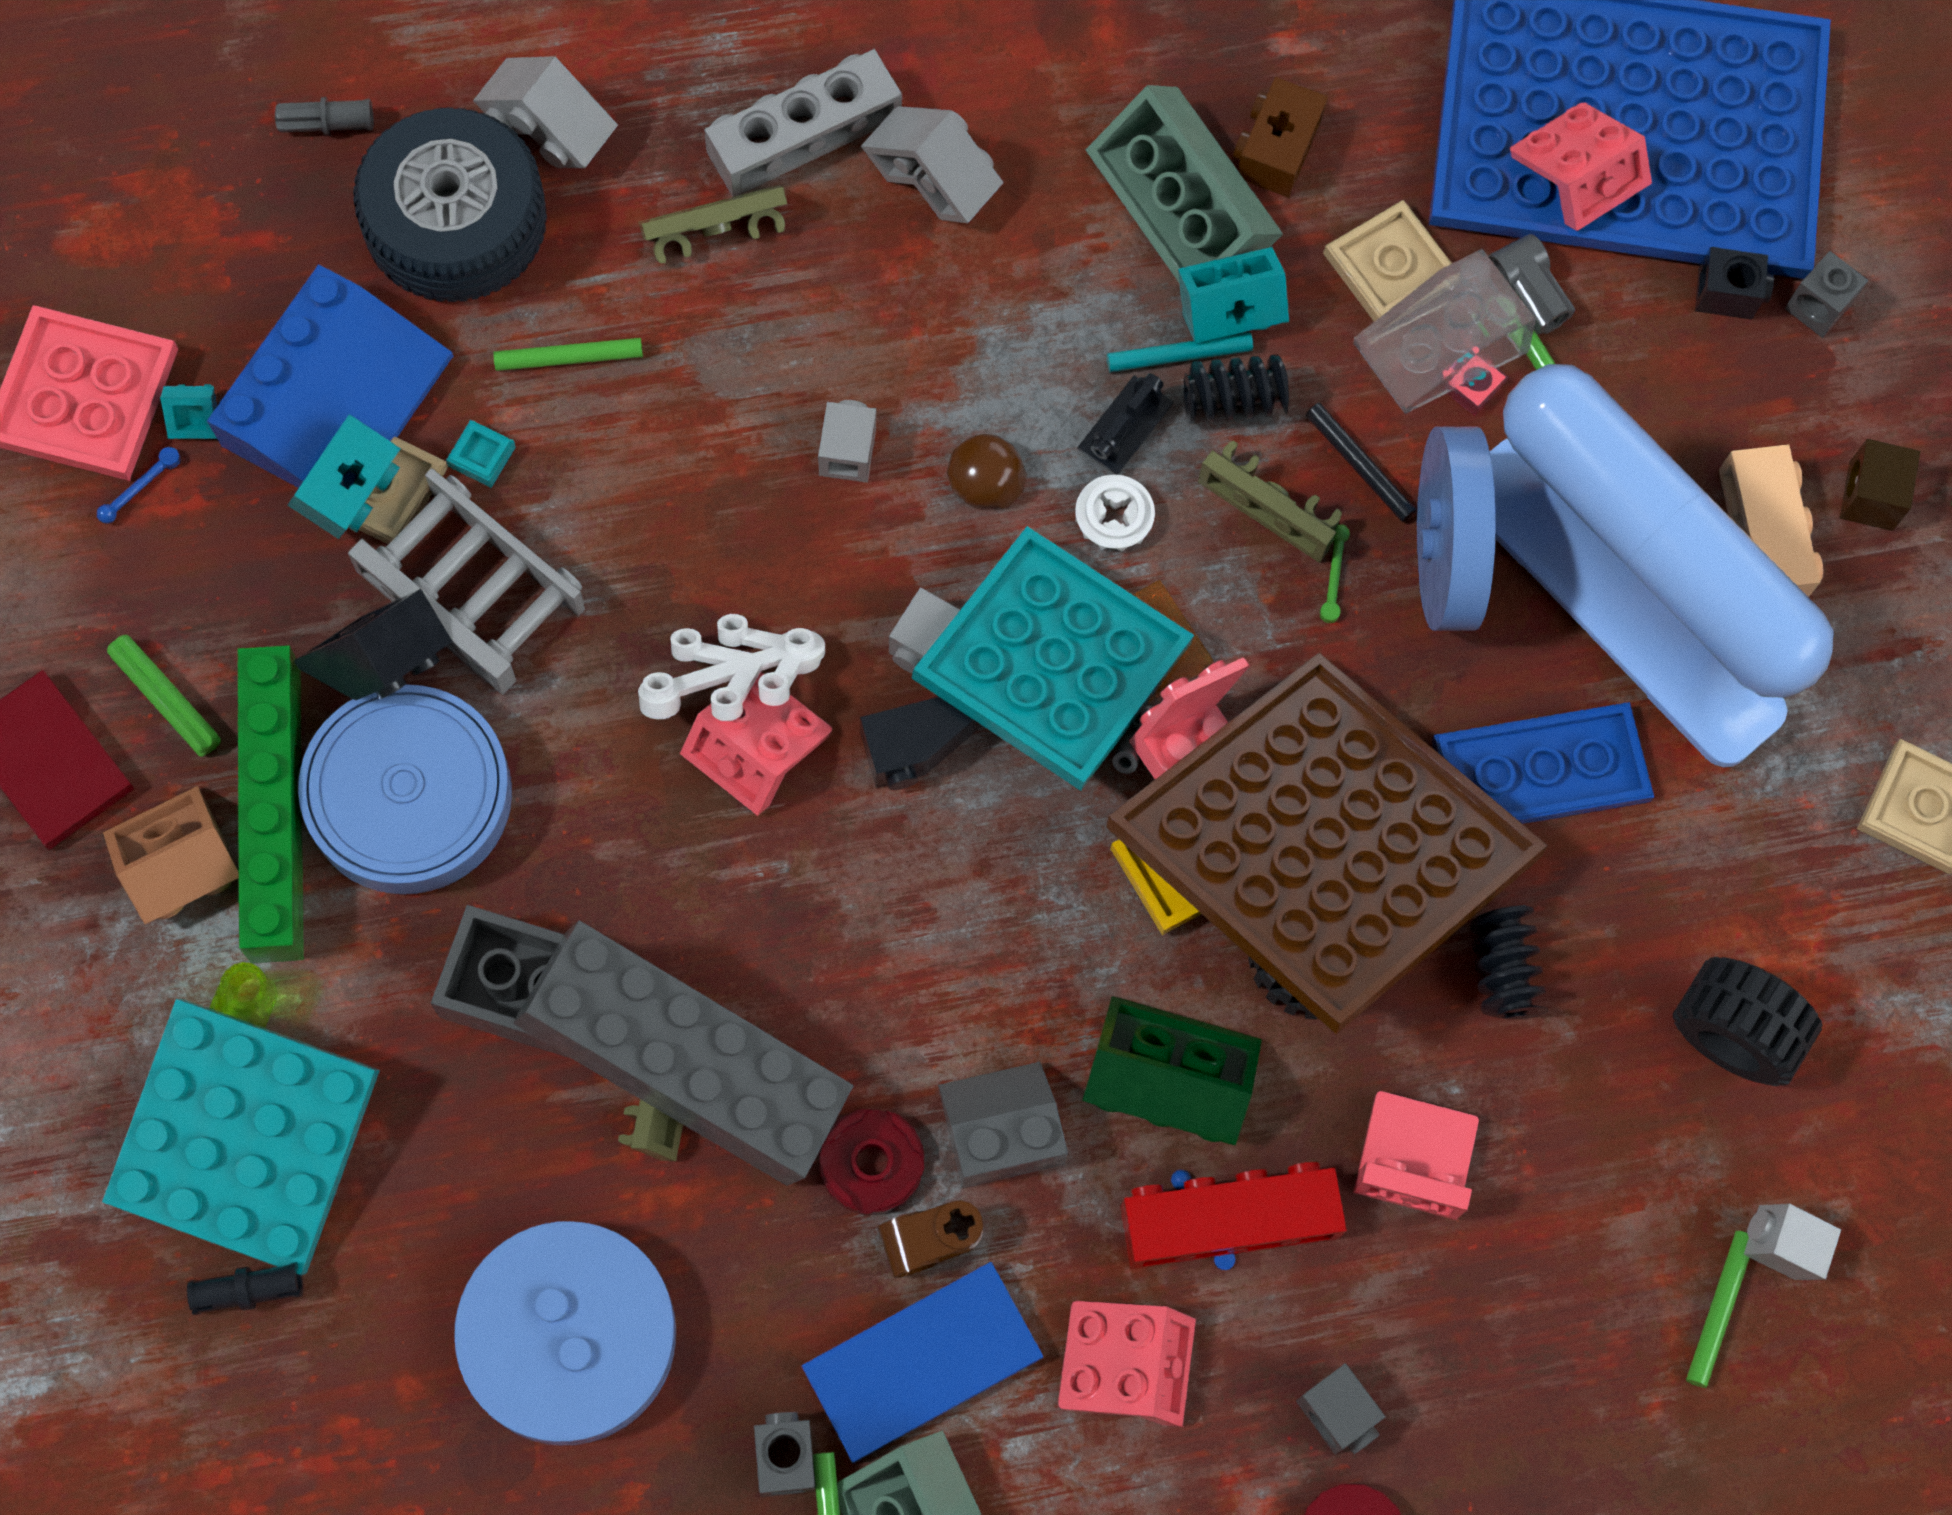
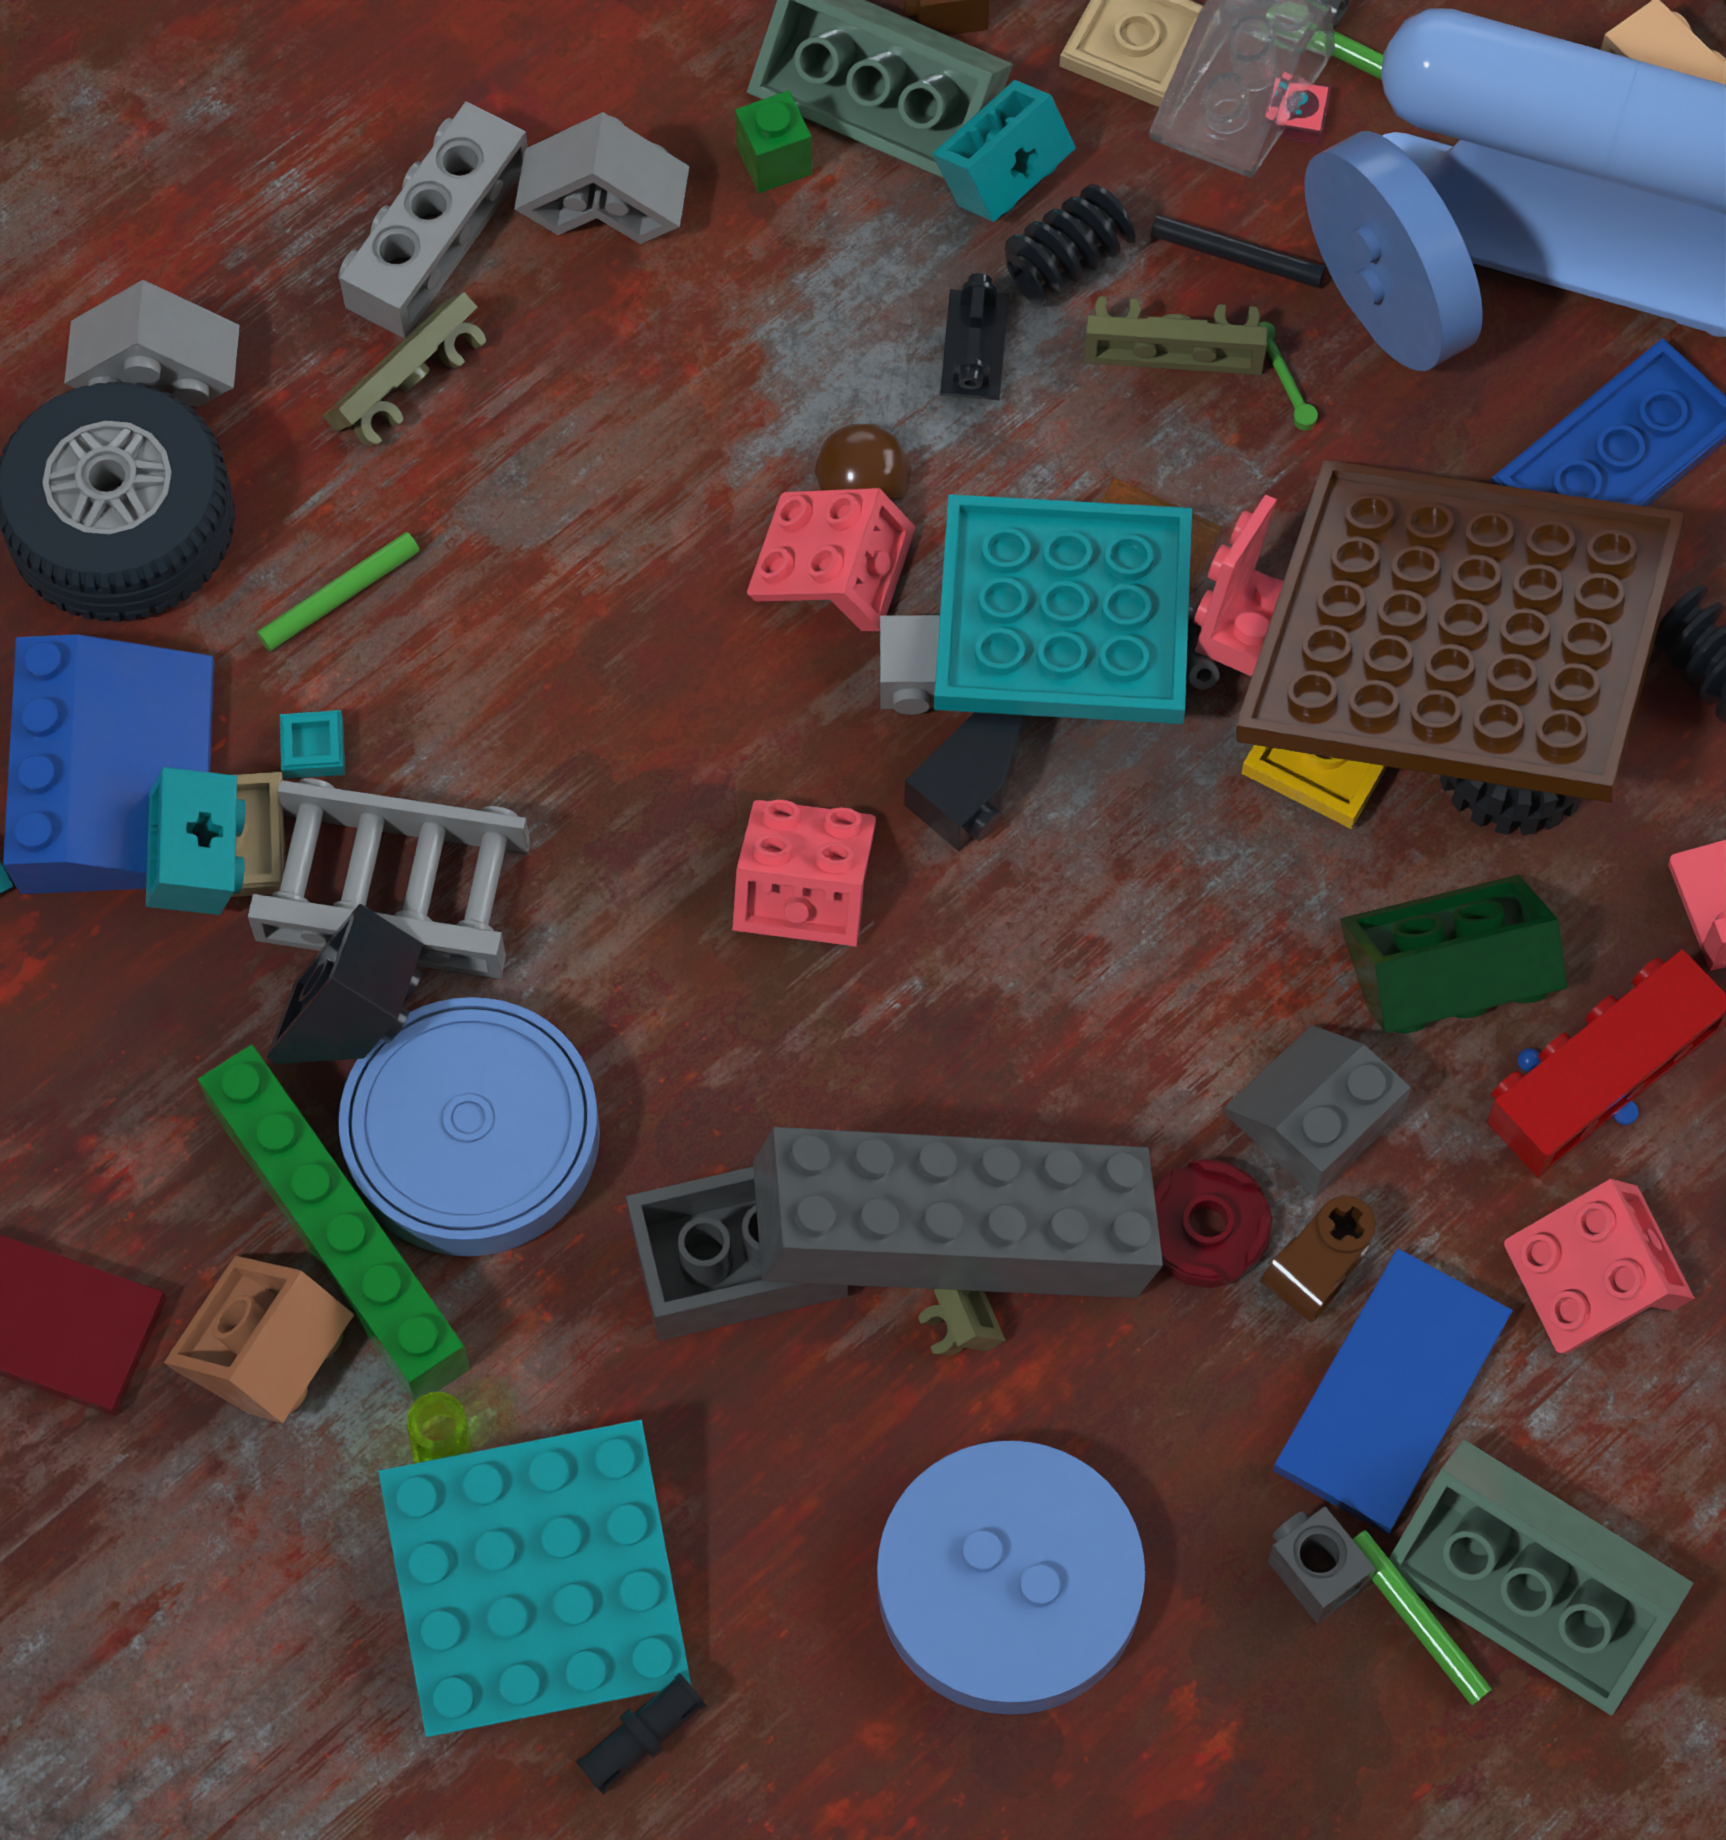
camera: 25 degrees left, 5 degrees down
bright green axle [107,634,221,757] -> none
white plant [638,614,825,721] -> none
light grey brick [818,400,876,482] -> none
white gear [1075,475,1155,552] -> none
teal bar [1106,332,1253,373] -> none
none -> green brick [735,90,812,194]
none -> coral bracket [747,488,916,631]

